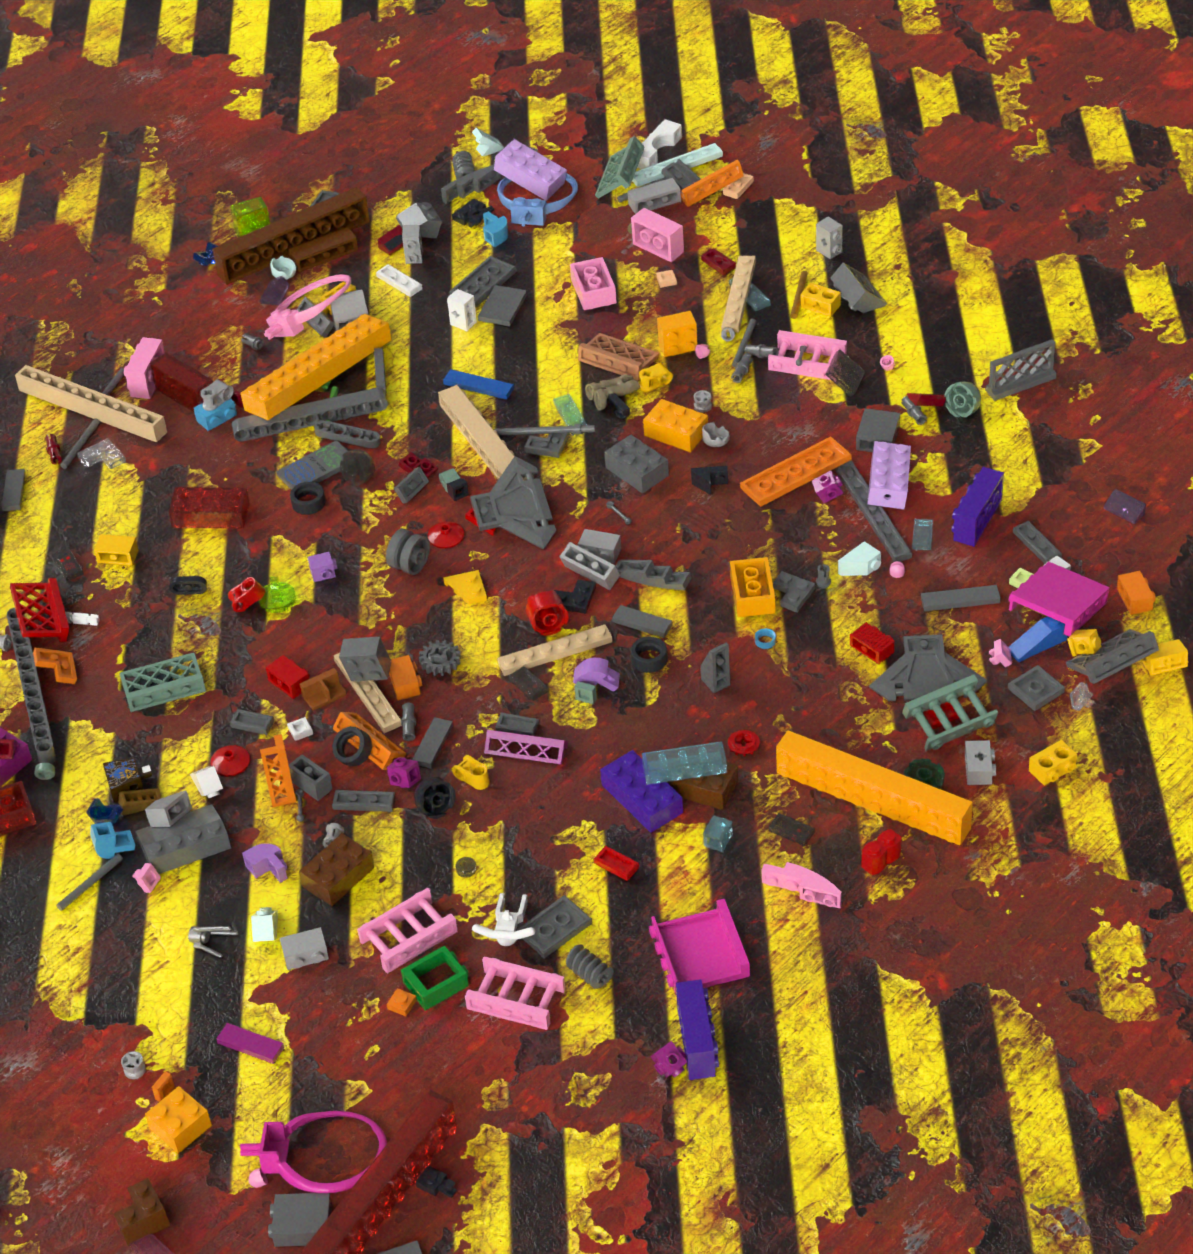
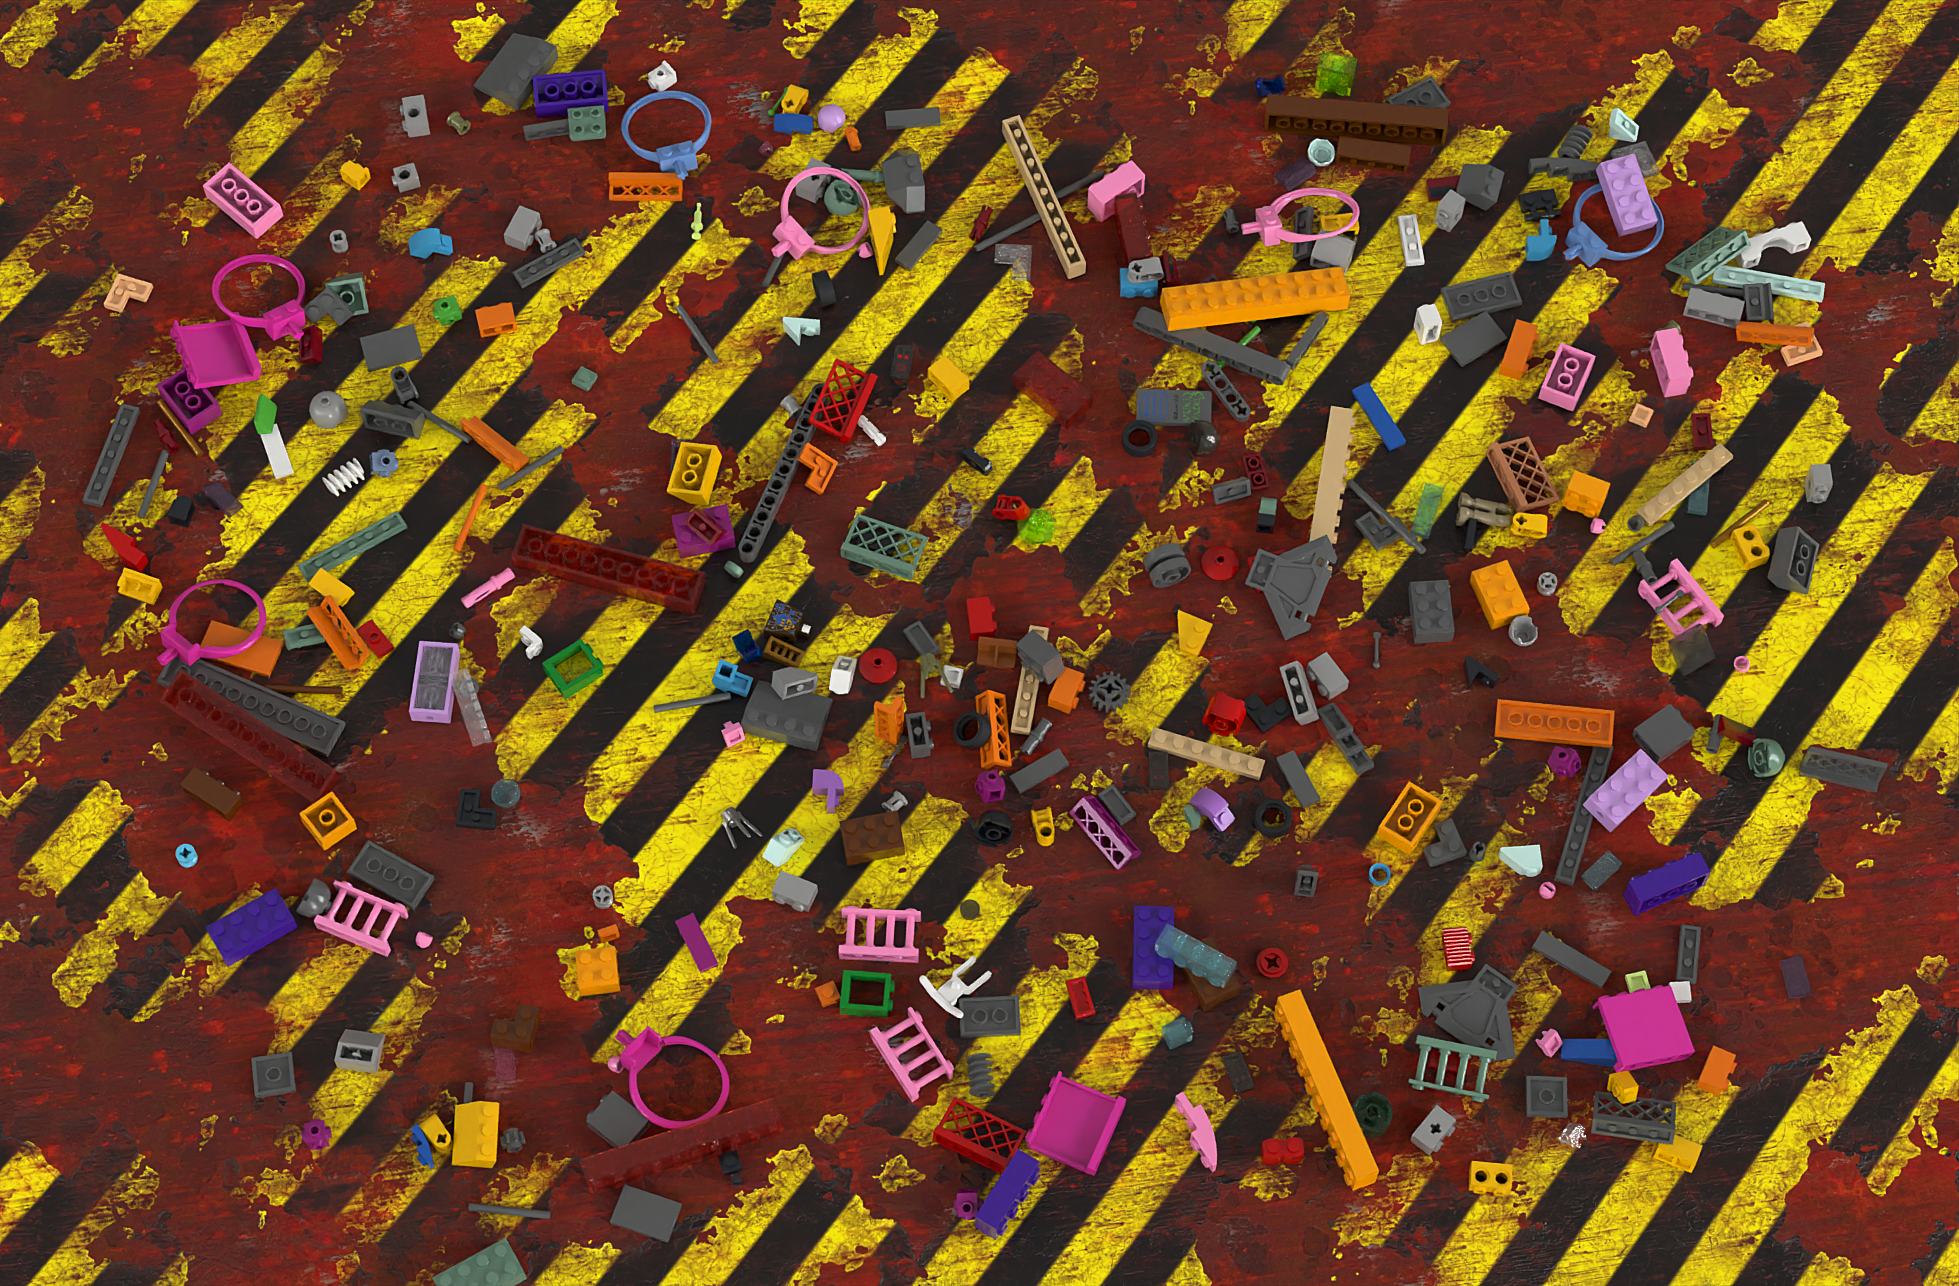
camera: 35 degrees right, 20 degrees up
medium lavender brick [307,552,337,582] -> none
dark grey tile [332,790,396,812] -> none
dark grey pin [731,354,753,383] -> none
none -> olive plant [920,653,953,698]
none -> red fence [932,1097,1027,1174]
none -> orange brick [1499,319,1540,380]

